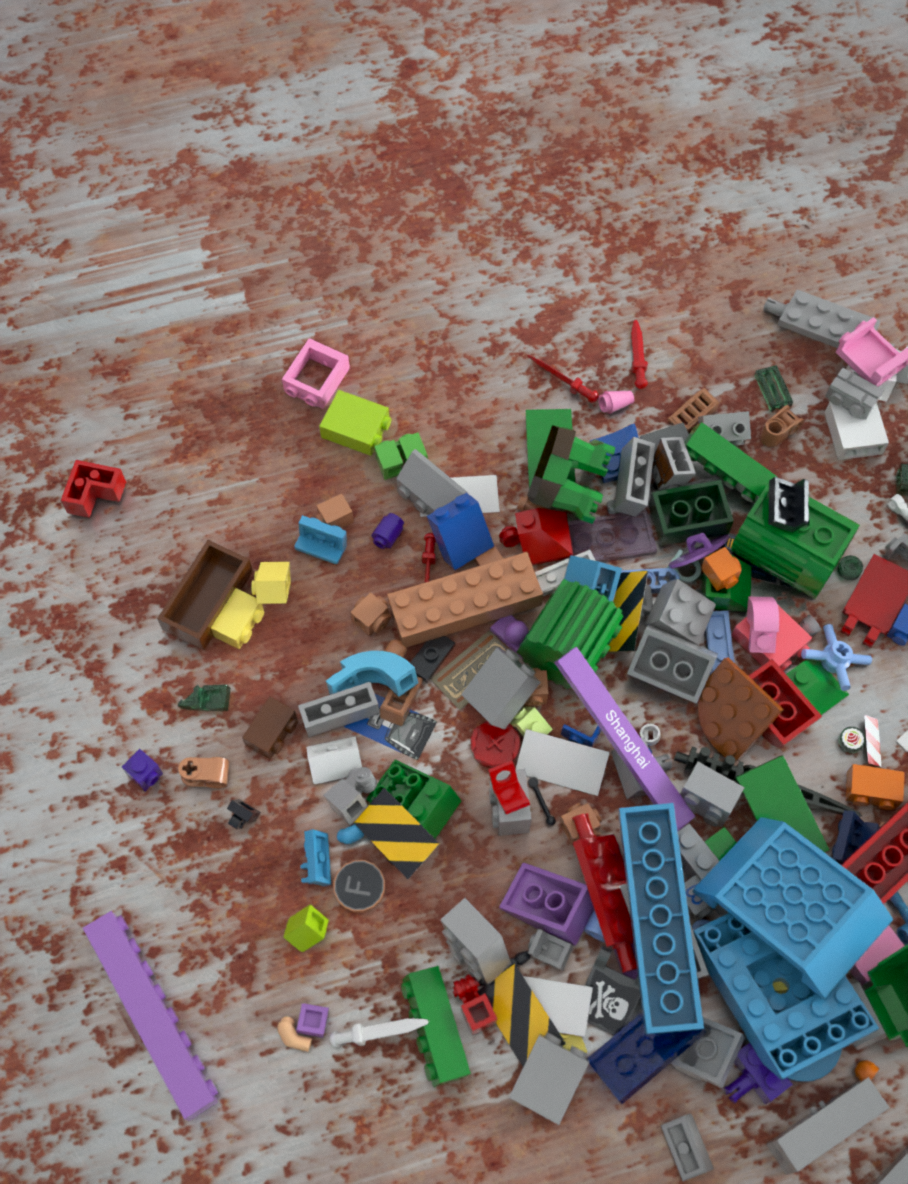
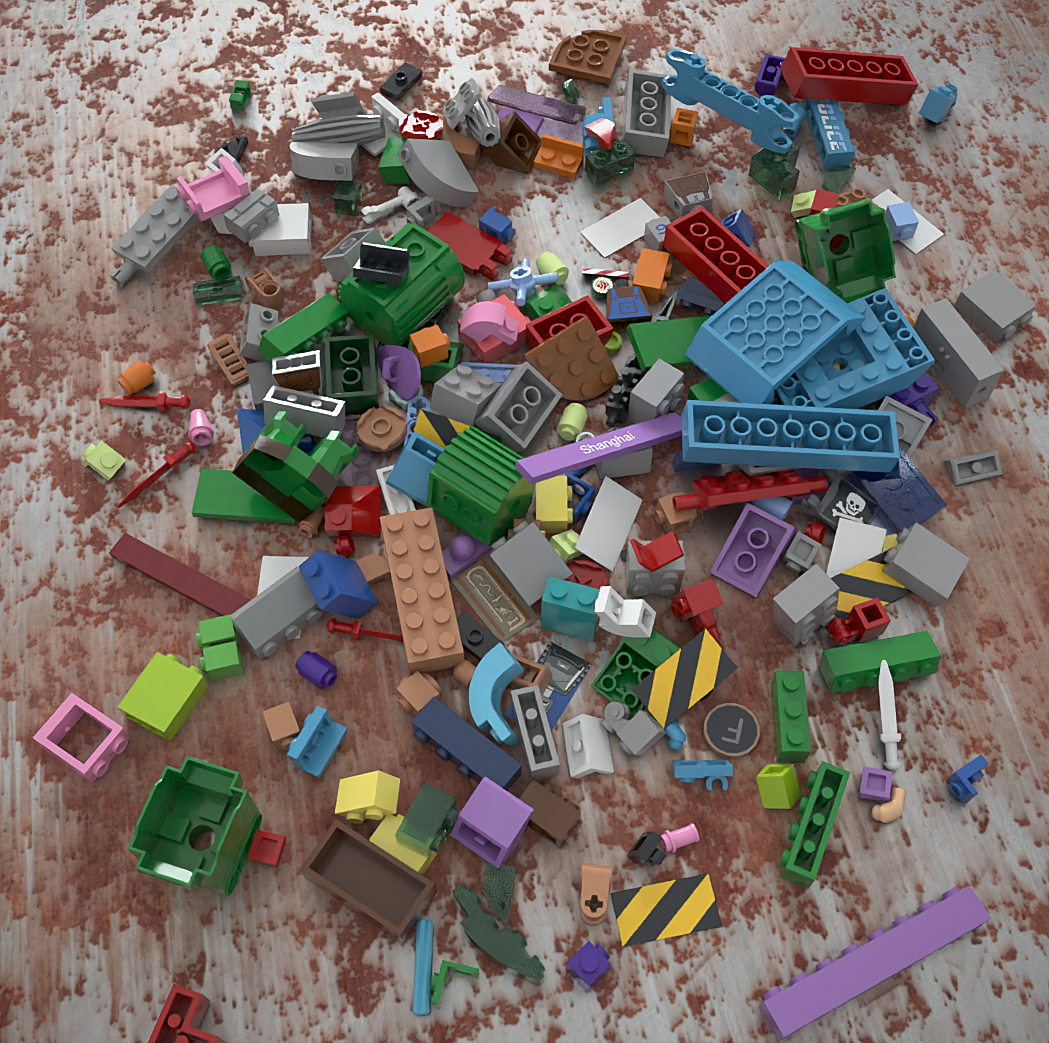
camera: 85 degrees left, 5 degrees down
none -> yellowish green bracket [82,440,126,481]
none -> dark red tile [109,533,251,616]
none -> orange brick [117,360,156,395]
none -> green piece [128,756,262,896]
none -> green brick [200,245,231,280]
none -> red plate [248,830,287,868]
none -> clear blue hinge [297,434,315,454]
none -> light grey brick [320,228,385,282]
none -> nougat tile [357,406,407,452]
none -> clear green brick [395,782,459,859]
none -> dark blue brick [411,696,522,791]
none -> medium azure axle [413,920,434,1015]
none -> green bracket [430,960,480,1009]
none -> medium lavender slope [450,777,534,869]
none -> clear green slope [452,883,546,986]
none -> yellowish green brick [536,252,569,285]
none -> light yellow brick [536,476,573,533]
none -> teal brick [541,577,600,642]
none -> yellowish green brick [557,403,588,441]
none -> white brick [594,586,656,638]
none -> lime tile [604,331,622,355]
none -> torso [606,279,652,333]
none -> sticker [610,873,722,947]
none -> bright pink pin [660,823,699,853]
none -> red brick [670,579,724,648]
none -> green brick [770,670,811,763]
none -> green brick [778,761,850,889]
none -> red plate [804,521,826,544]
none -> blue bracket [946,754,989,804]

